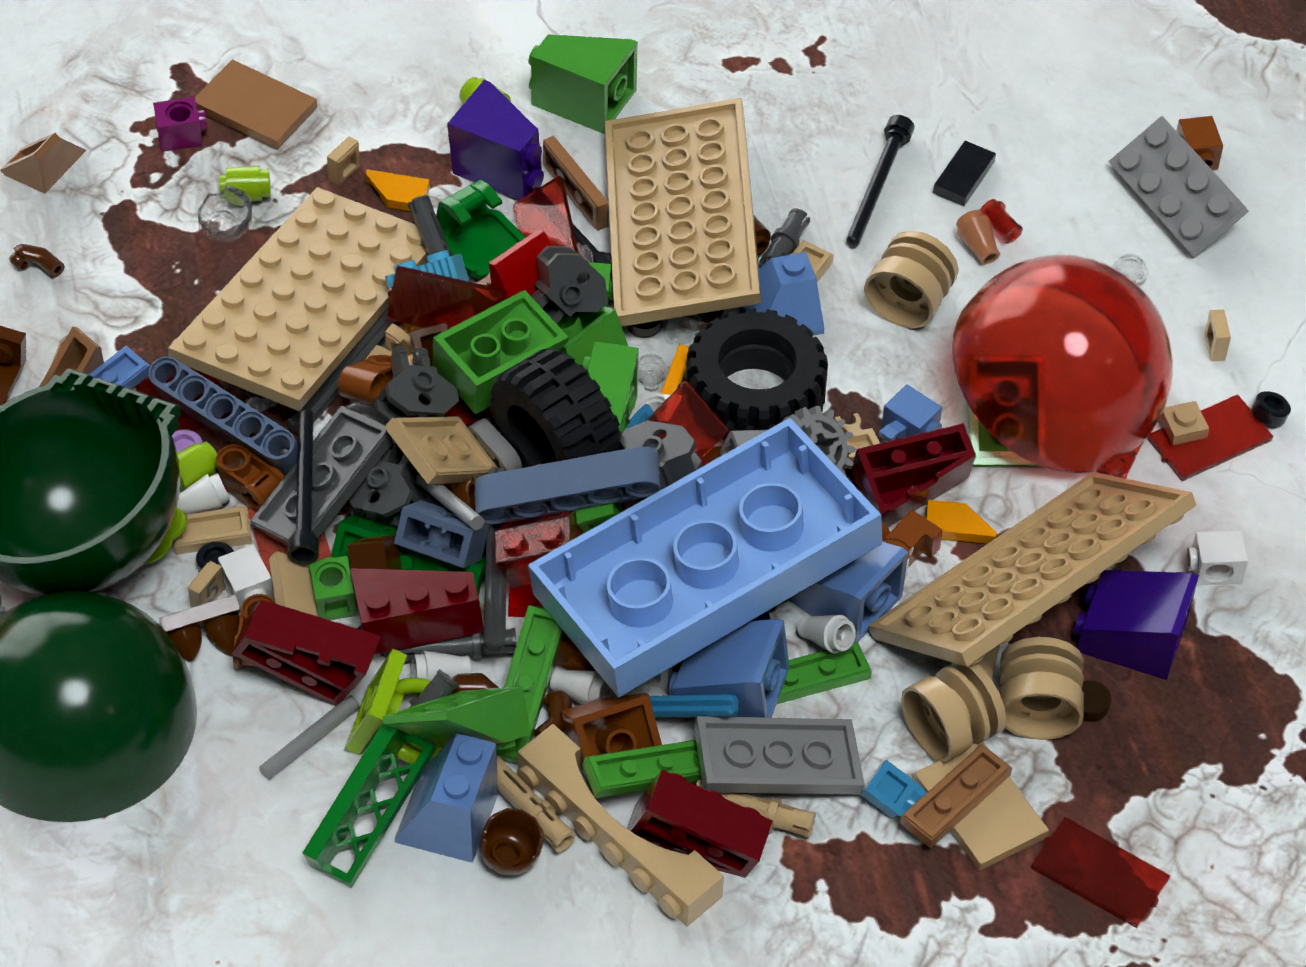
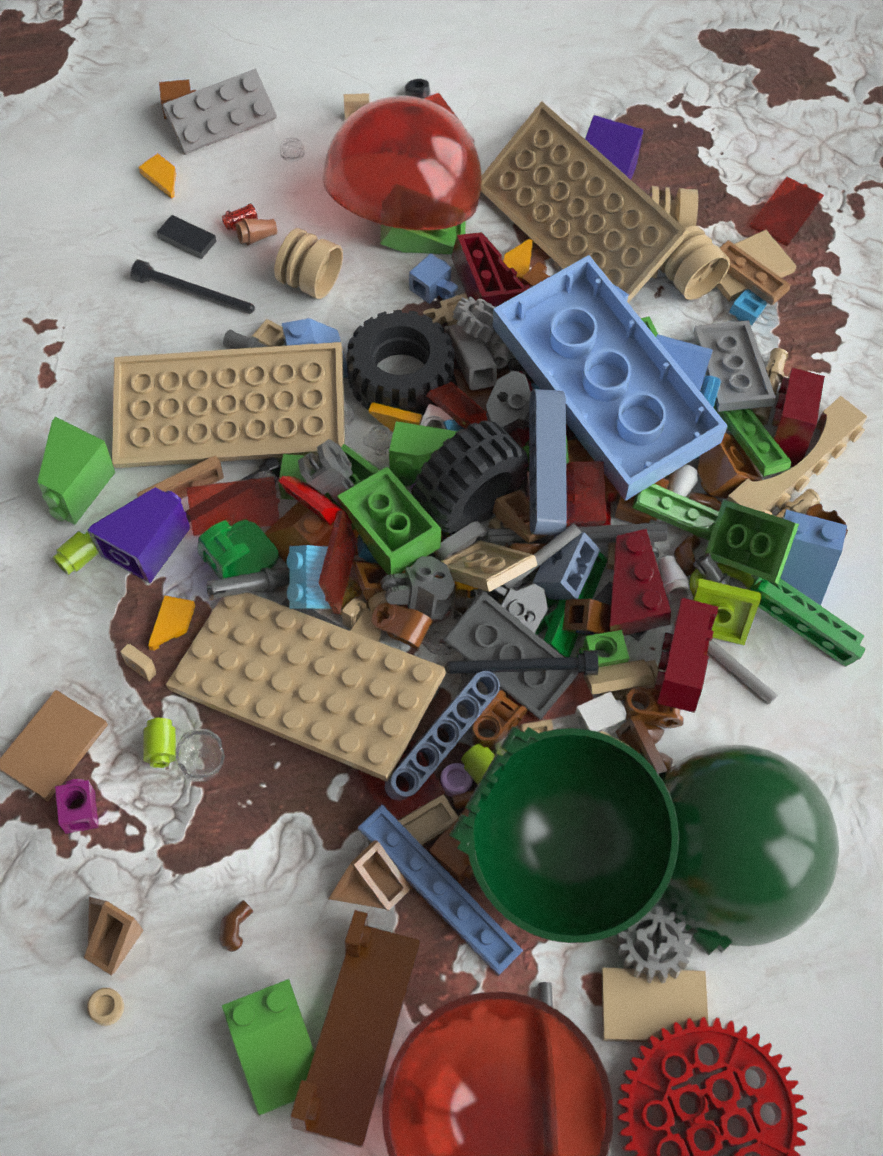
camera: 90 degrees left, 10 degrees up
none -> light orange tile [138,153,176,199]

